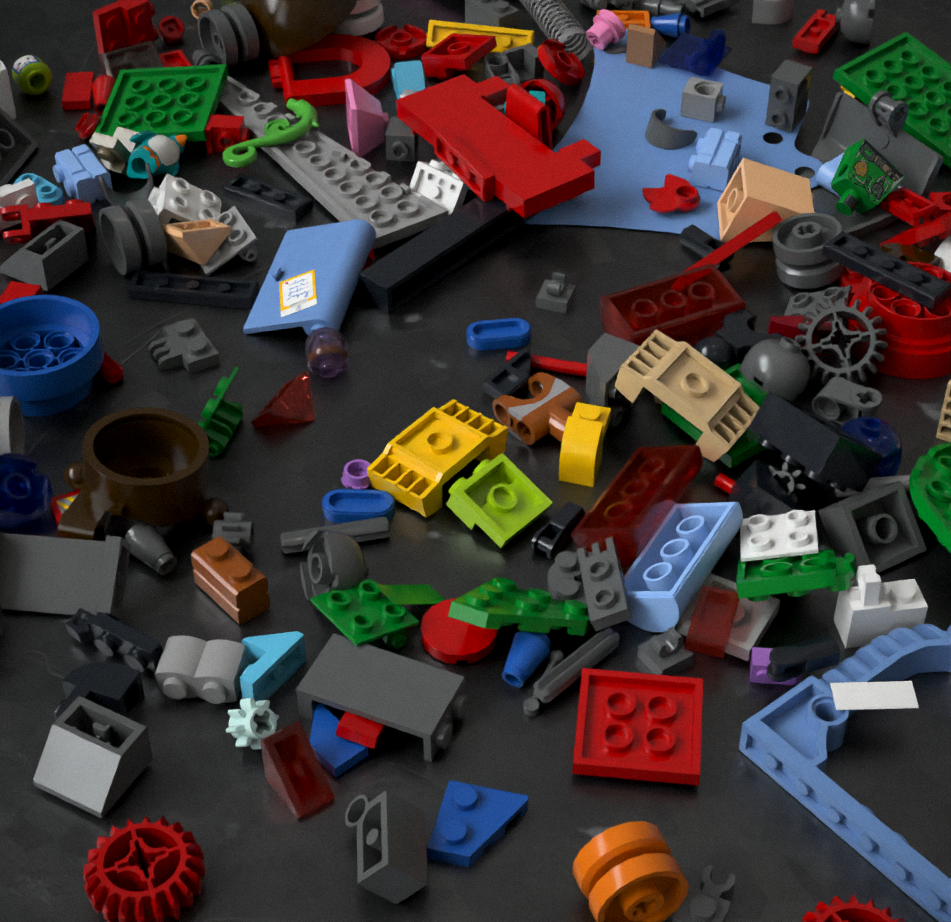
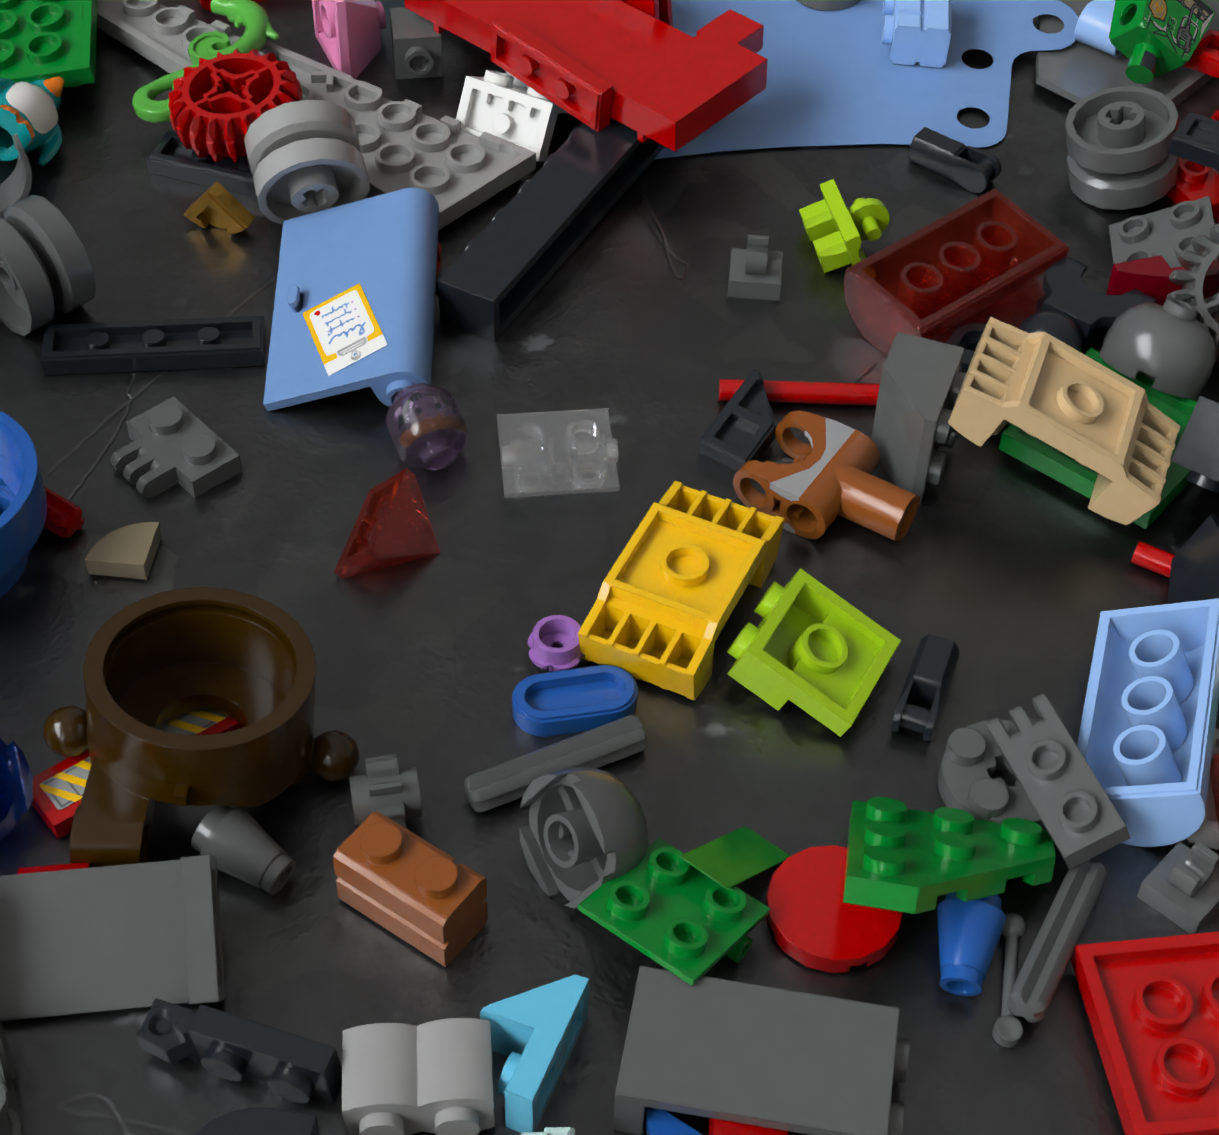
camera: 15 degrees left, 5 degrees up
white bracket [148,174,221,225] -> none
light nougat slope [162,219,231,266] -> none
green hinge [198,367,244,457] -> none
light grey hinge [200,205,258,276] -> none
red brick [205,114,250,155] -> none
blue tile [466,318,531,350] -> none
yellow brick [559,402,611,487] -> none
clear red brick [571,445,703,568] -> none
red plate [642,174,700,213] -> none
red tile [669,211,782,292] -> none
light nougat slope [717,158,816,243] -> none
none -> dark tan tile [85,522,162,580]
none -> red gear [168,48,303,164]
none -> pearl gold tile [183,181,255,234]
none -> light grey wheel [244,99,370,225]
none -> clear hinge [496,408,620,498]
none -> lime hips [799,179,890,278]

